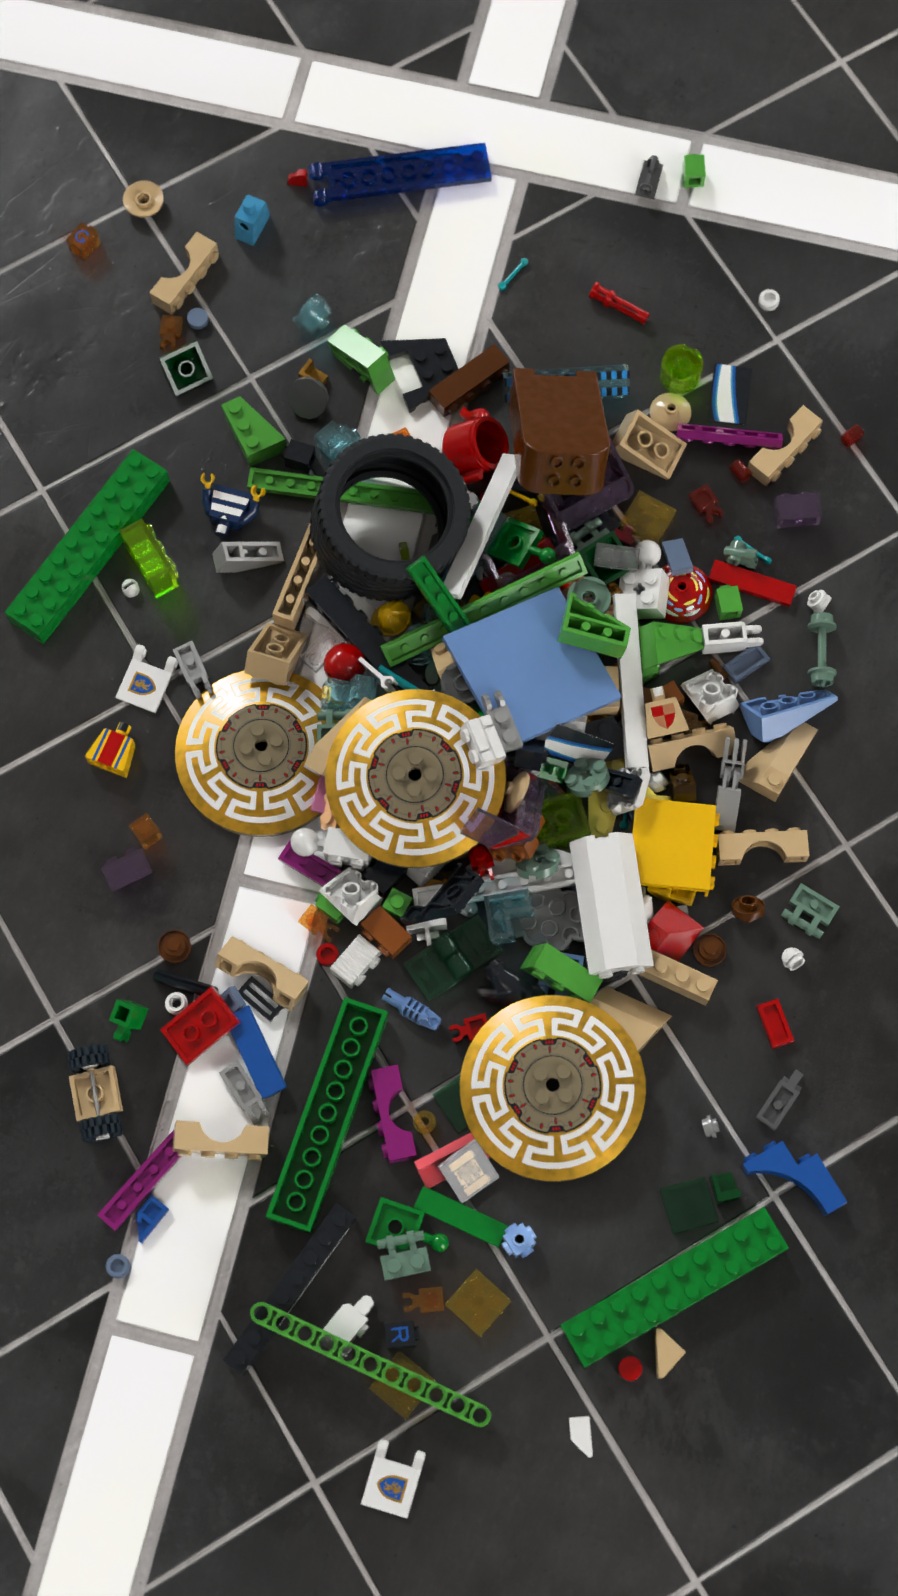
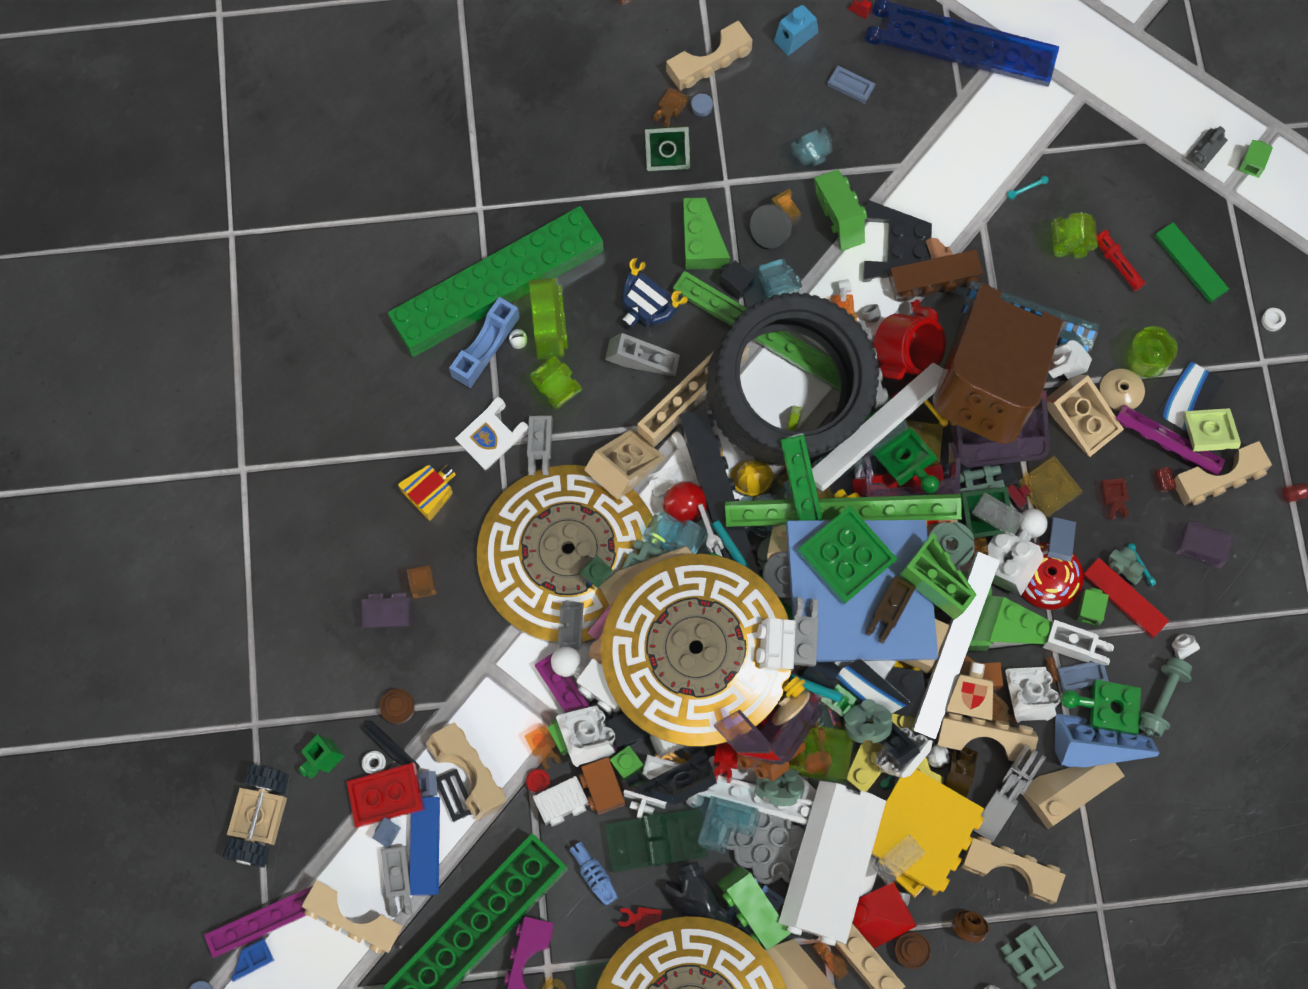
camera: 25 degrees right, 0 degrees up
none -> sand blue plate [372,817,401,848]
none -> medium blue arch [449,297,520,389]
none -> clear neon green brick [530,355,583,410]
none -> dark grey hinge [557,600,584,650]
none -> dark green brick [578,555,614,590]
none -> yellow plate [783,676,806,698]
none -> teal bar [788,674,843,703]
none -> green plate [797,505,897,605]
none -> clear orange hinge [804,722,832,777]
none -> clear orange plate [812,940,848,981]
none -> sand blue tile [827,65,876,104]
none -> white hand [838,279,852,302]
none -> light grey hinge [862,304,881,323]
none -> dark brown hinge [865,575,916,644]
none -> clear plate [872,834,926,886]
none -> nougat tile [926,238,953,259]
none -> white brick [1048,340,1092,380]
none -> clear neon green brick [1051,213,1098,258]
none -> green plate [1060,680,1141,736]
none -> green tile [1154,222,1229,303]
none -> yellowish green hinge [1183,408,1241,451]

